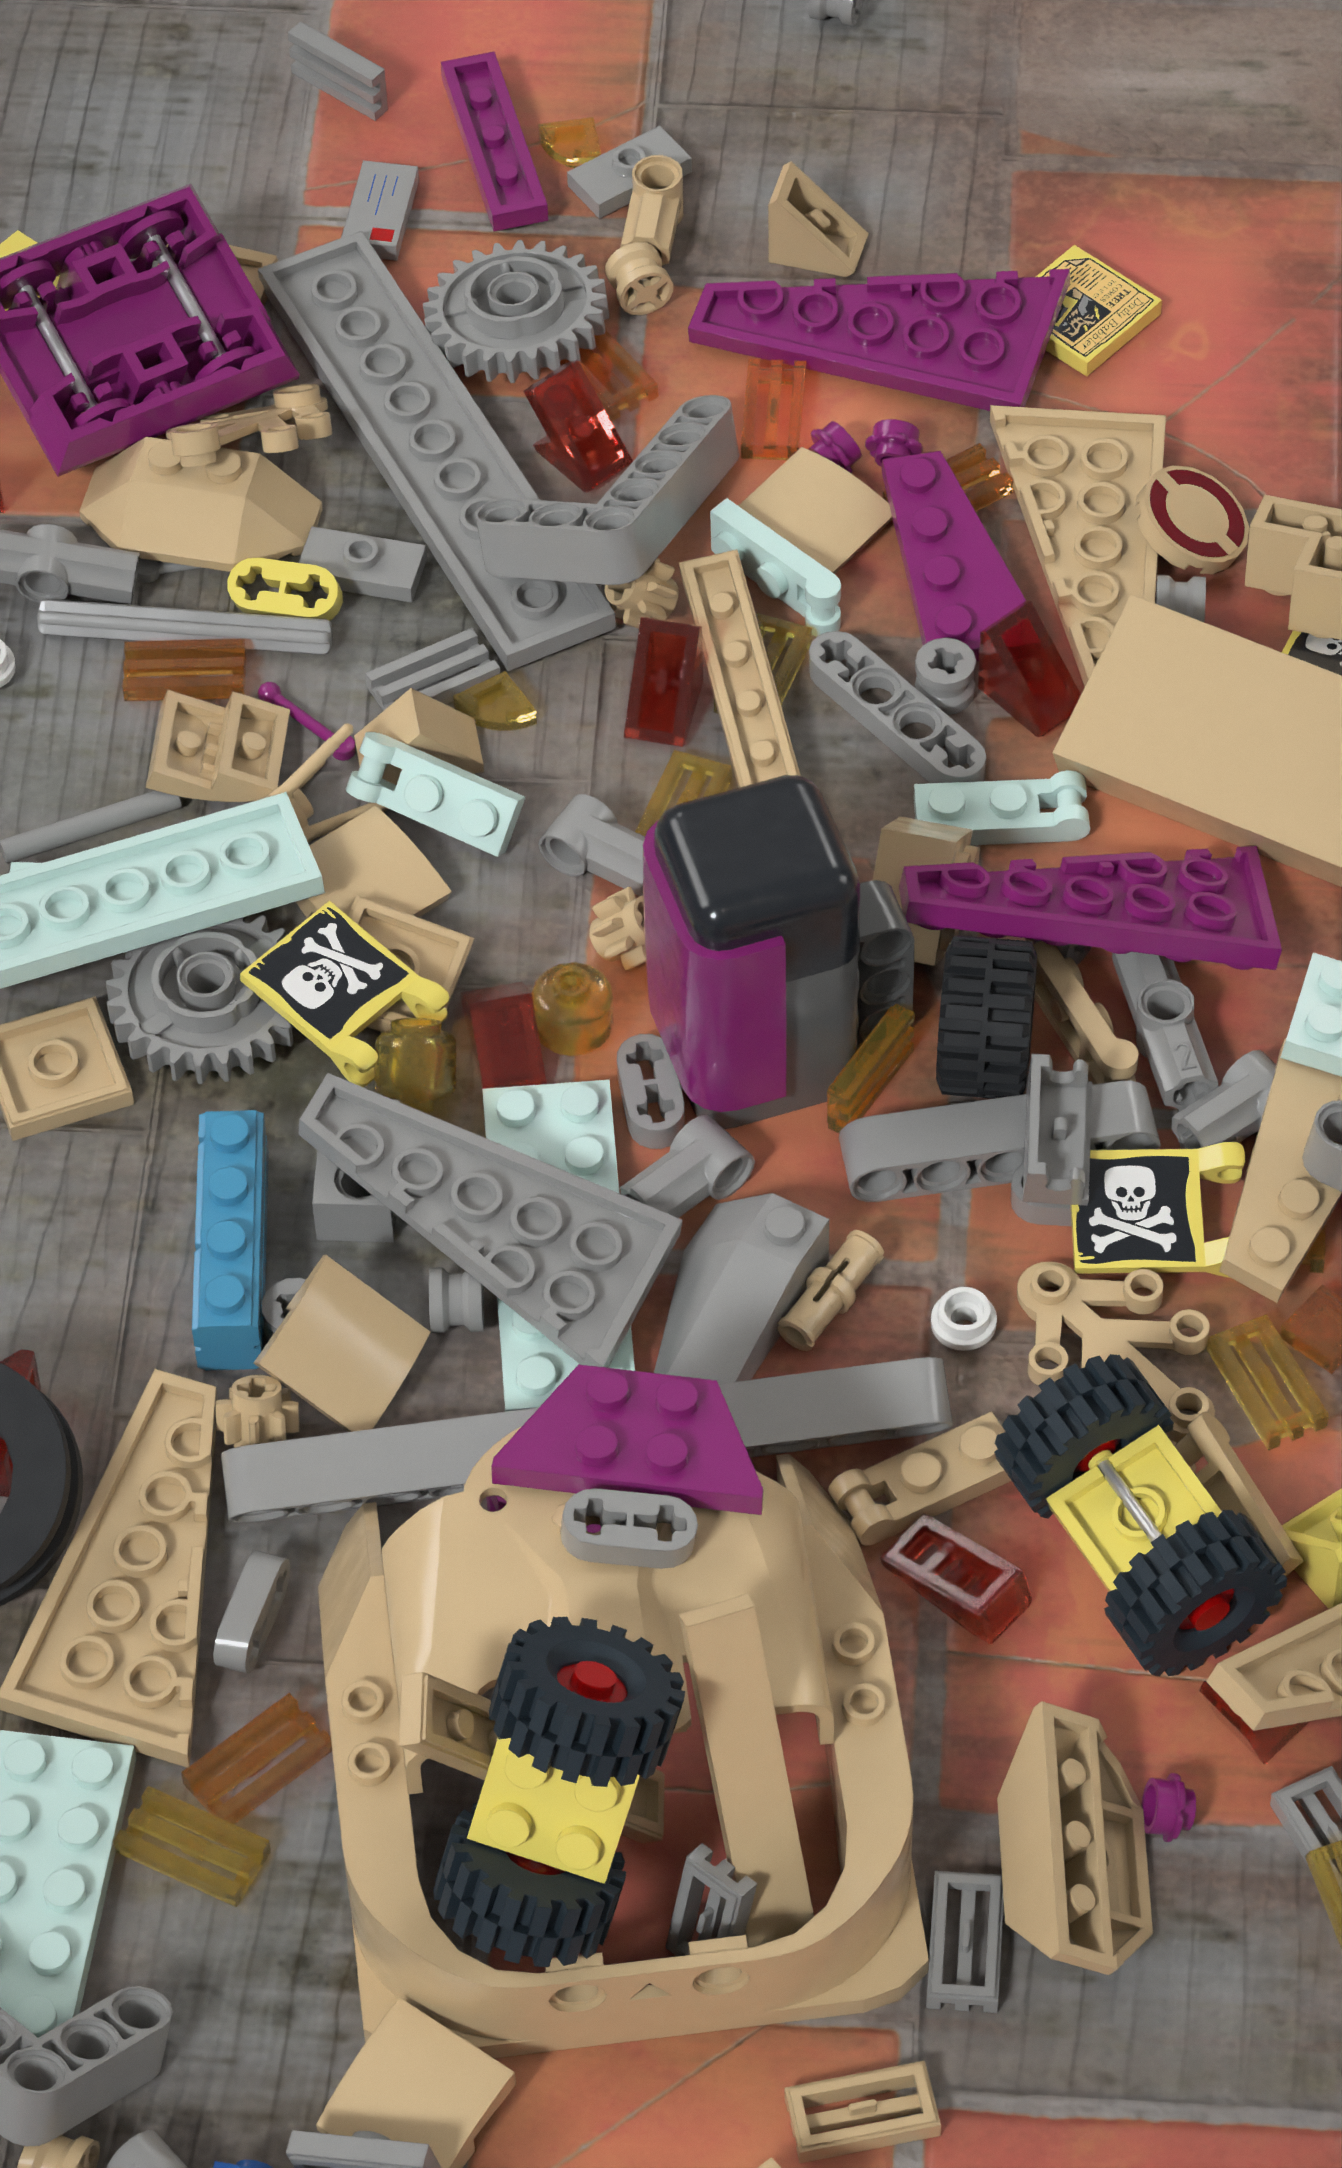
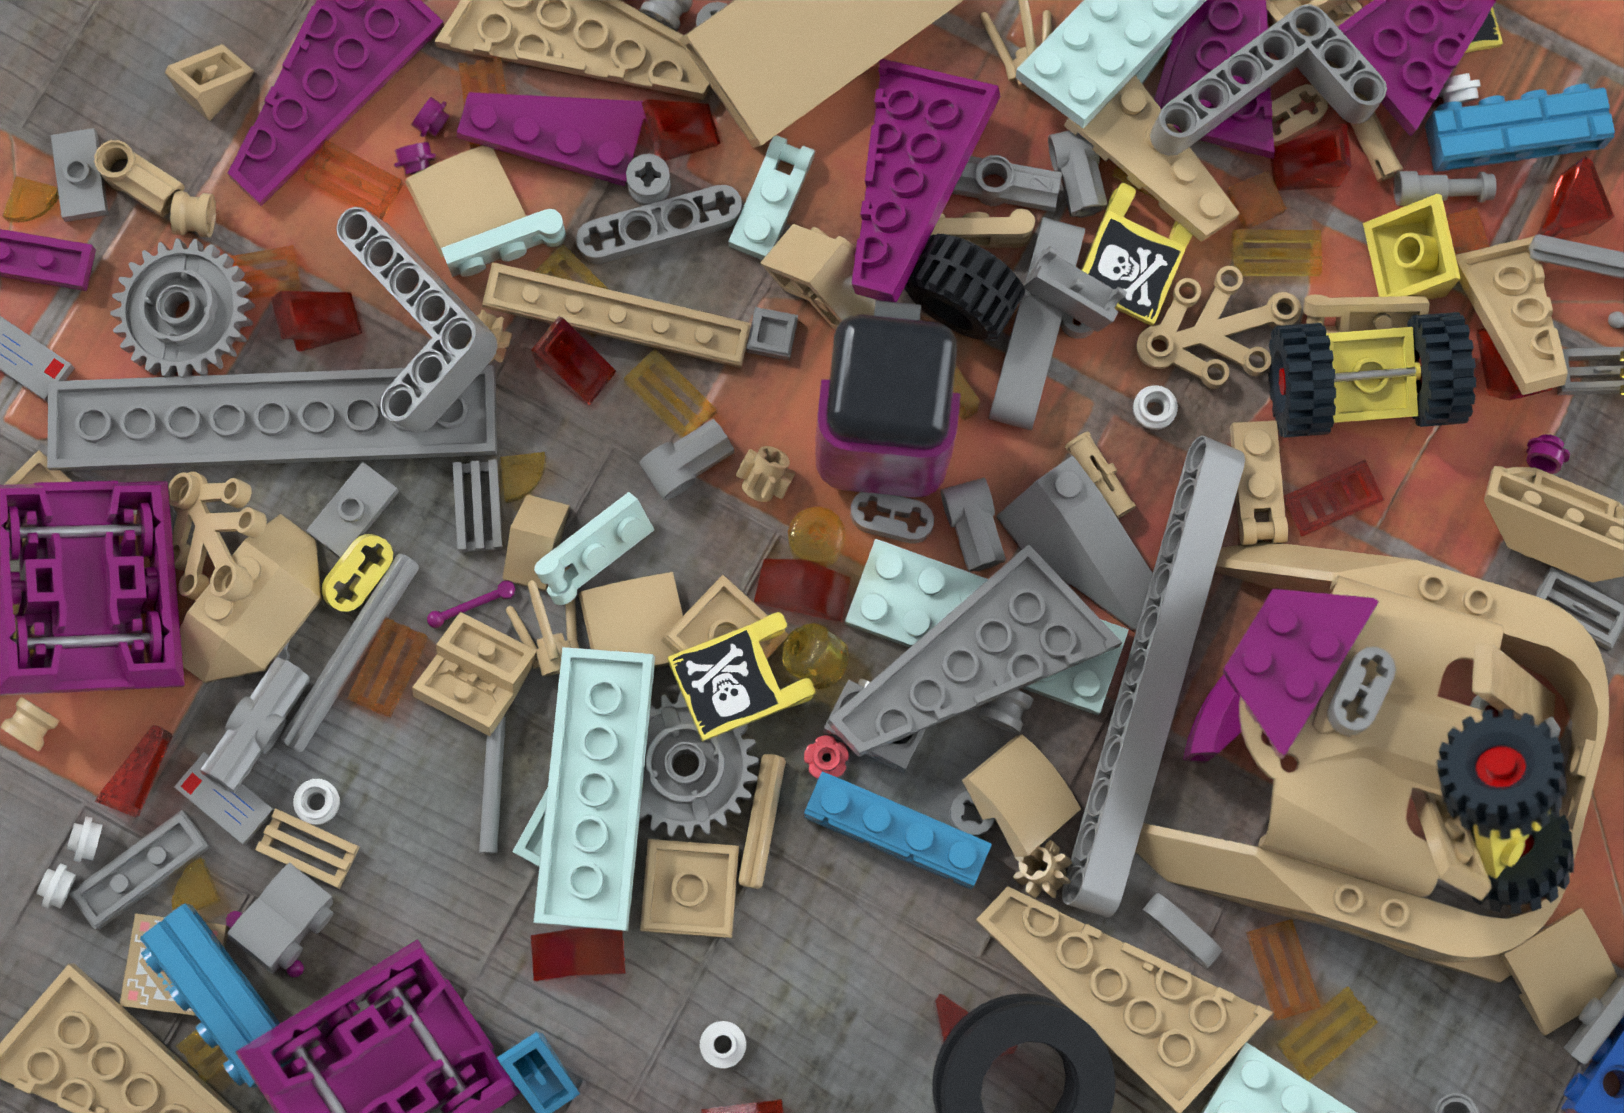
camera: 70 degrees left, 25 degrees up
none -> tan axle [738,754,786,889]
none -> coral plate [804,735,849,779]

